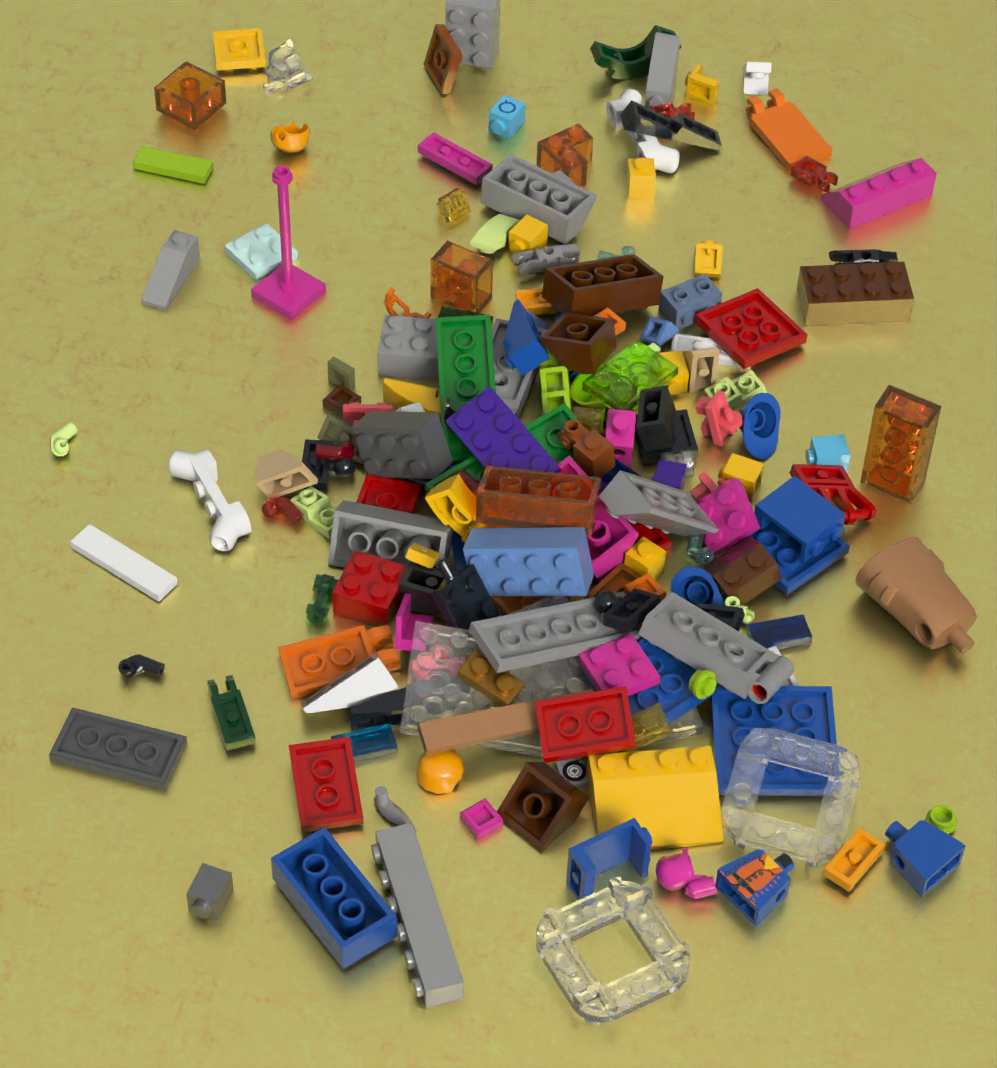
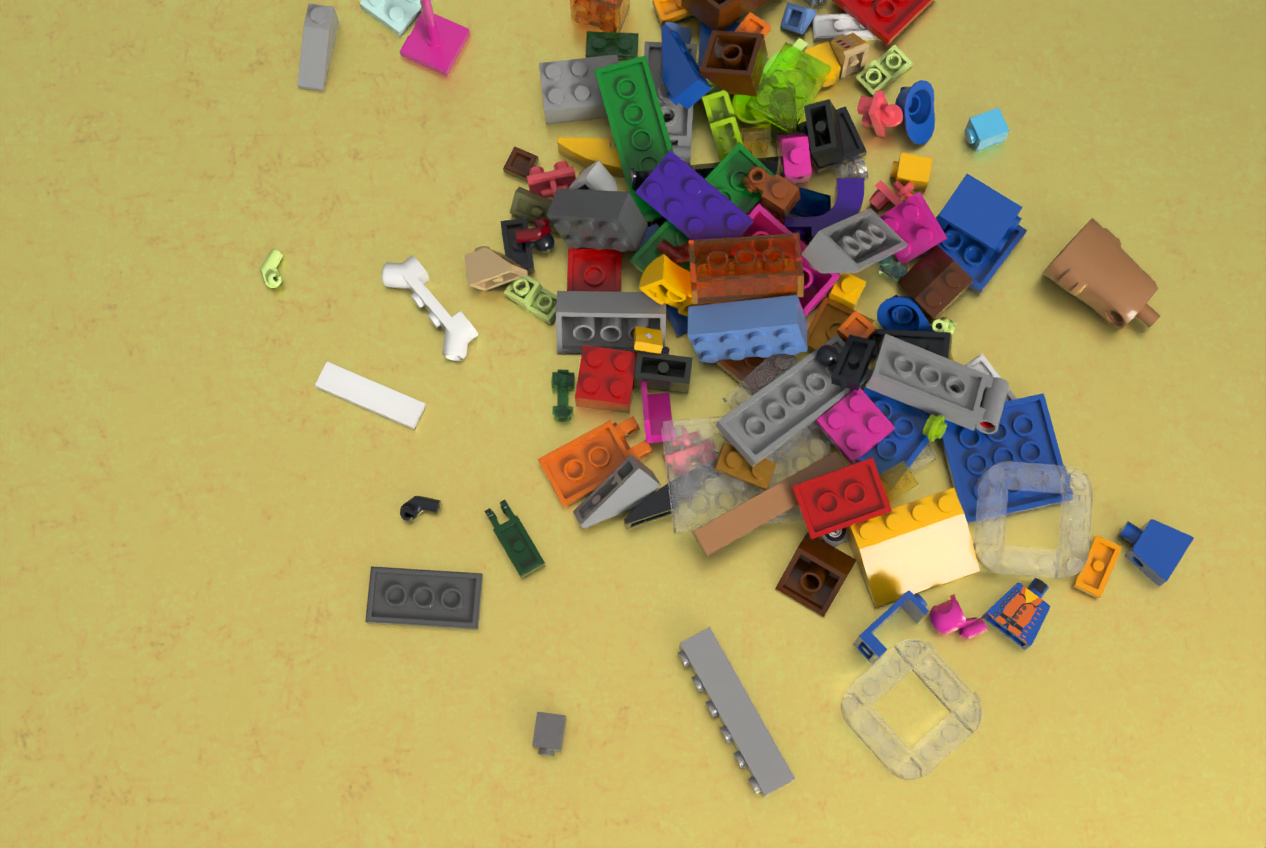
camera: 10 degrees left, 25 degrees up
clear red arm [261,497,304,525] -> none
blue brick [271,827,397,969] -> none
red plate [289,737,364,833] -> none
olive tile [327,356,355,391] -> none
tile [331,723,398,763] -> none
light grey bar [373,786,417,833] -> none
orange helmet [384,287,431,318] -> none
light orange hair [416,750,464,794] -> none
black plate [431,558,500,651] -> none
dark pink tile [460,798,503,840] -> none
clear blue tile [747,614,812,649] -> none
red plate [789,464,877,525] -> none
clear orange brick [860,385,942,504] -> none
lime plate [925,805,957,834] -> none

